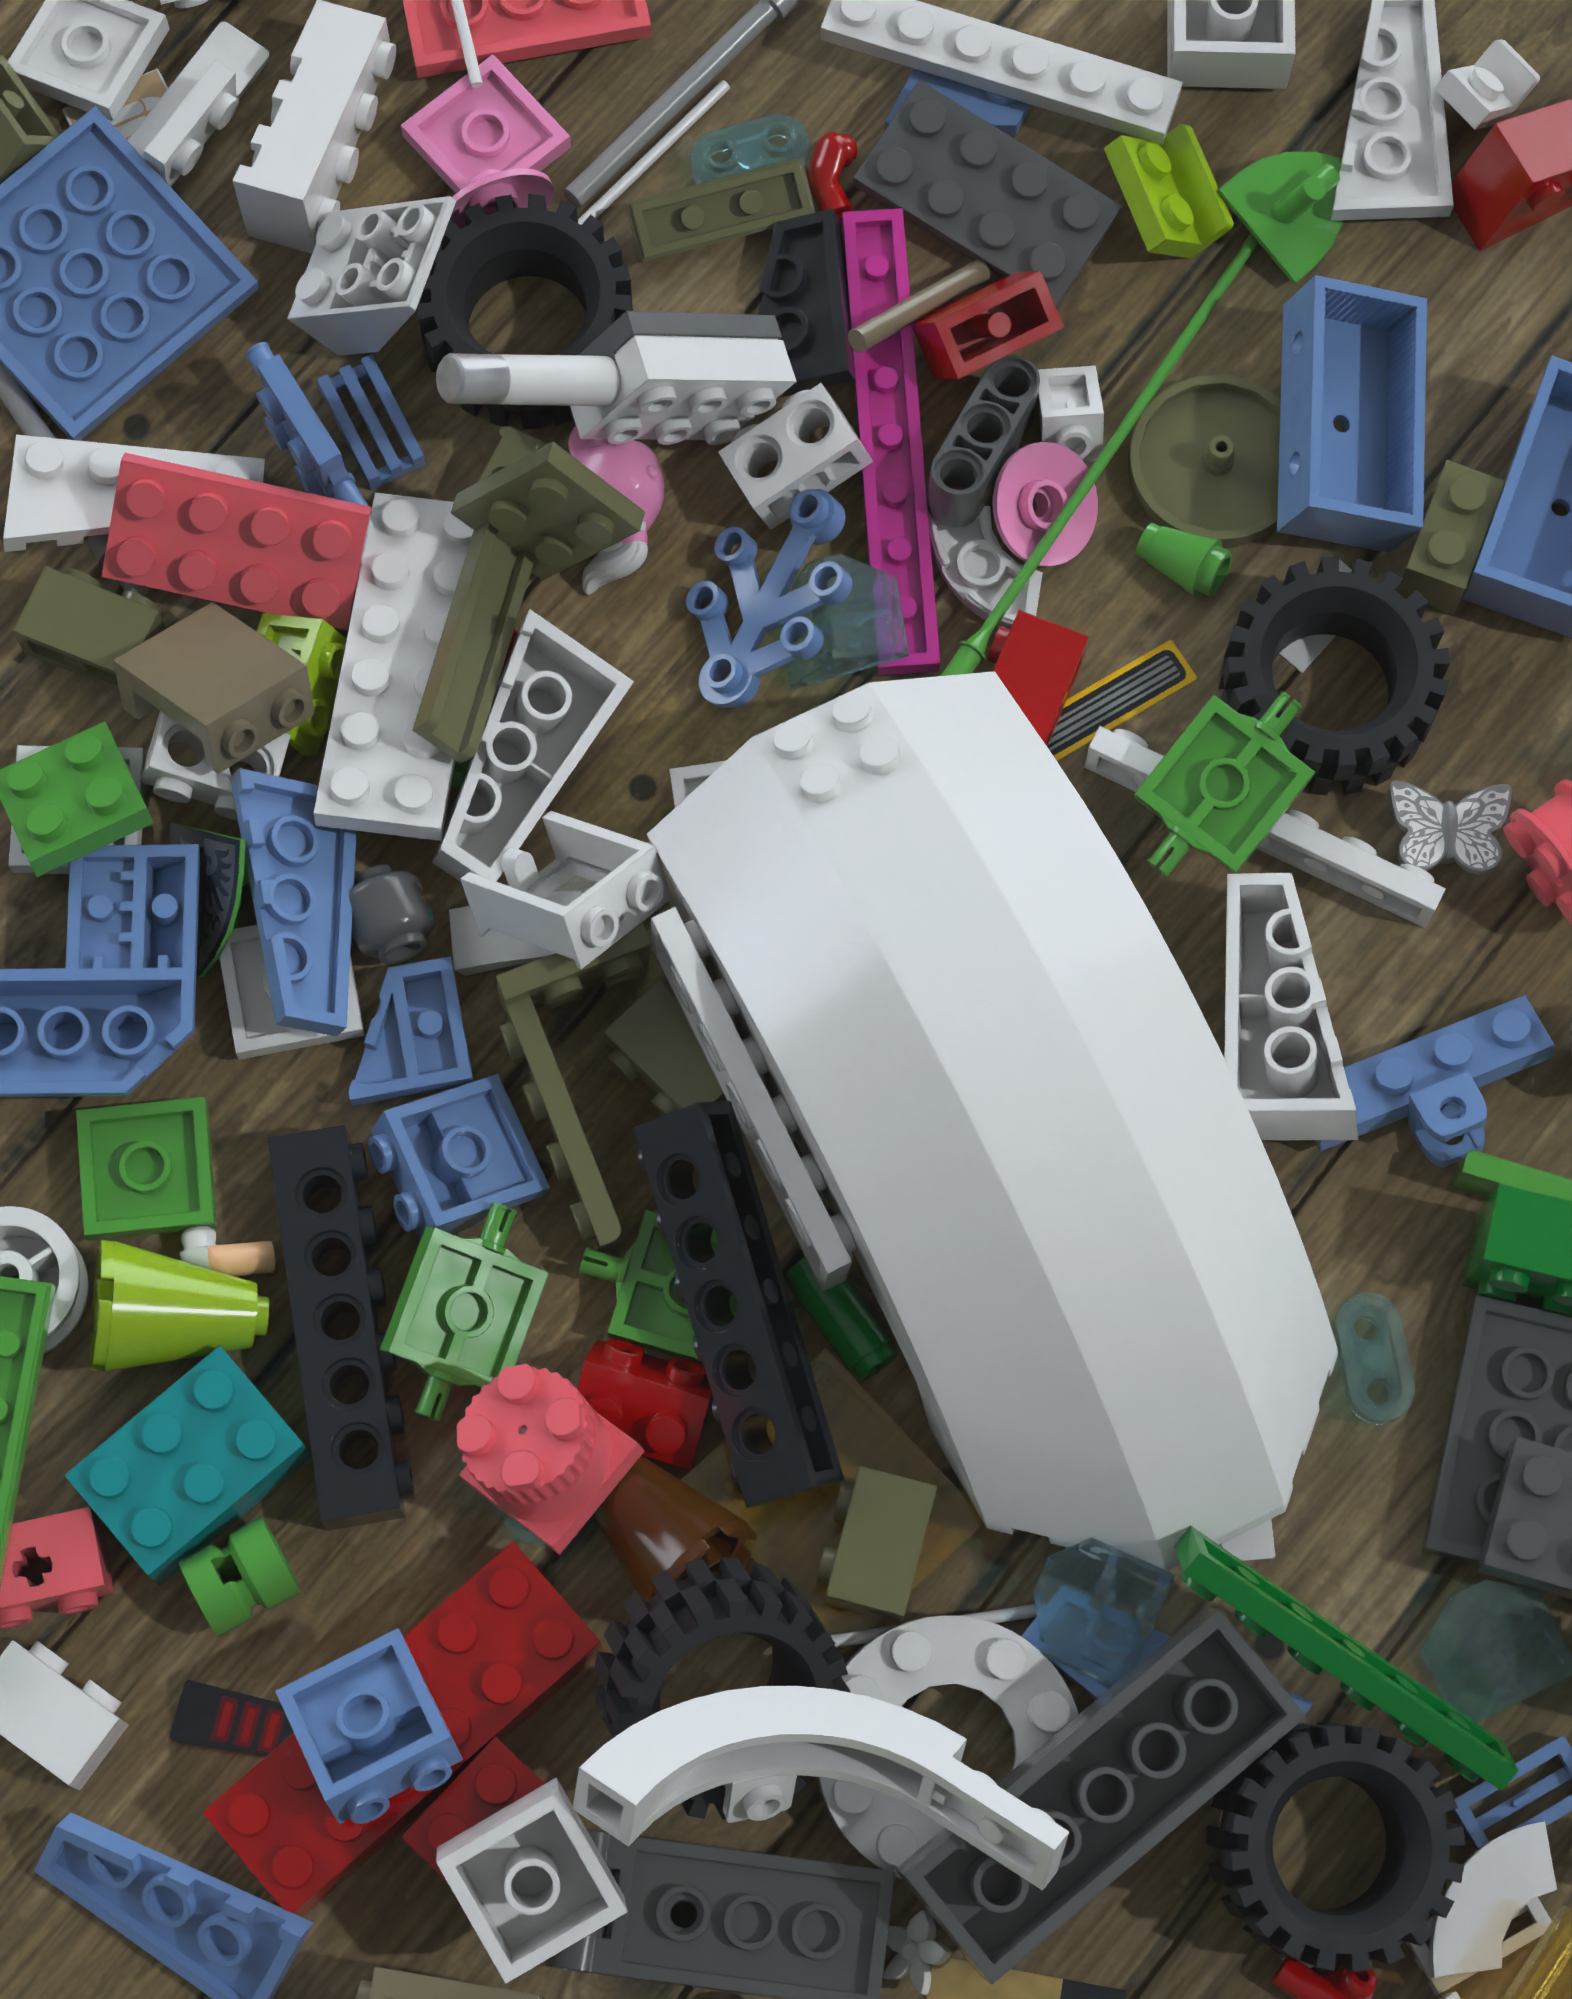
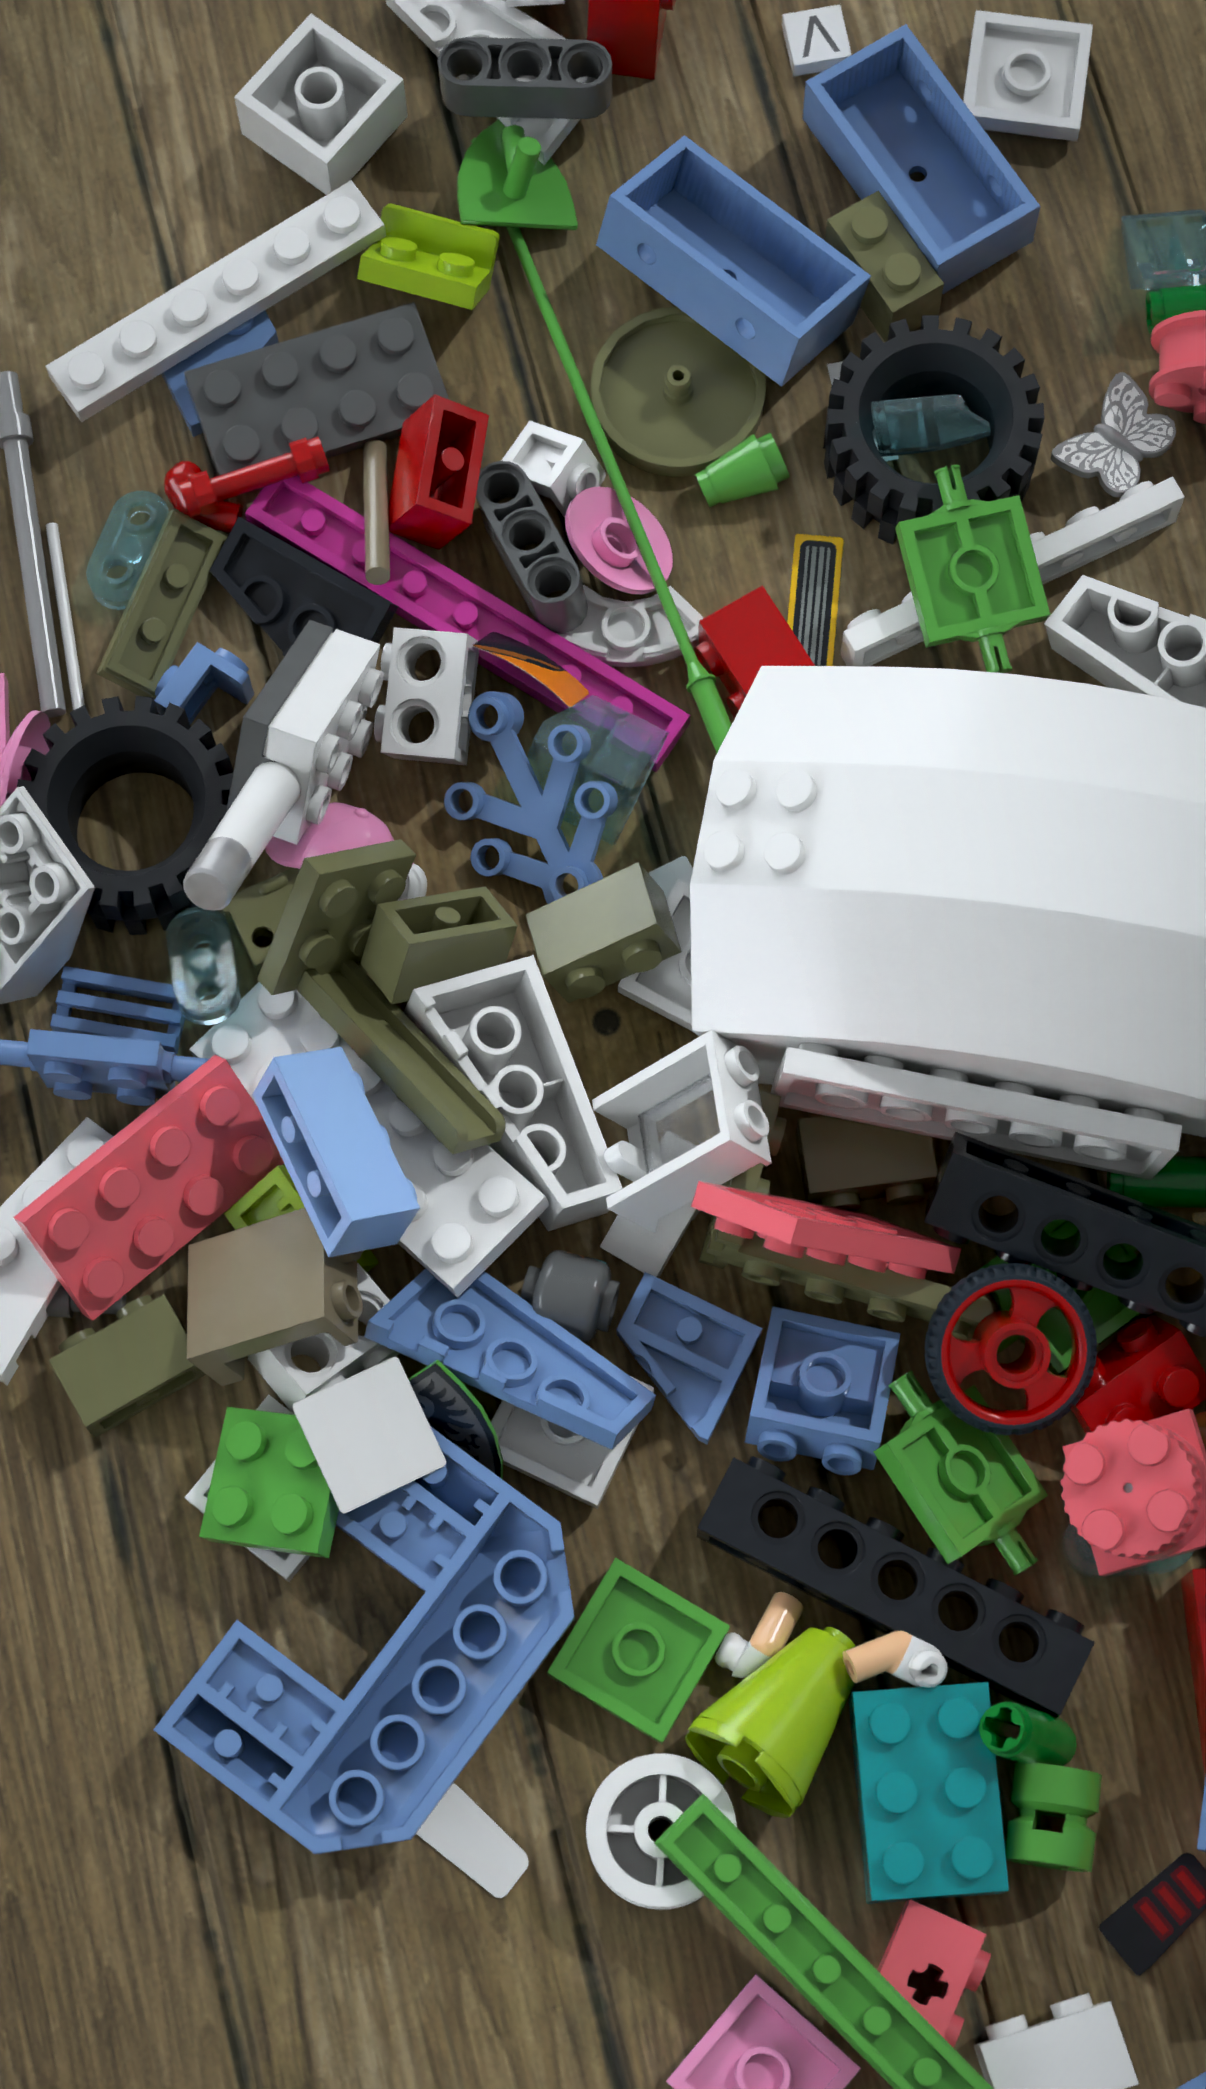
camera: 50 degrees left, 0 degrees up
none -> medium blue bracket [154,642,254,724]
none -> clear light blue plate [166,906,241,1025]
none -> red bar [178,436,330,518]
none -> light blue brick [252,1046,420,1258]
none -> white sticker [292,1357,446,1513]
none -> olive brick [360,886,518,1004]
none -> dark grey beam [438,37,613,119]
none -> sticker [473,632,589,708]
none -> brick [526,862,682,1003]
none -> coral plate [691,1181,961,1280]
none -> arm [843,1631,948,1688]
none -> clear light blue slope [871,394,992,457]
none -> red wheel [925,1263,1097,1435]
none -> green piece [979,1702,1077,1766]

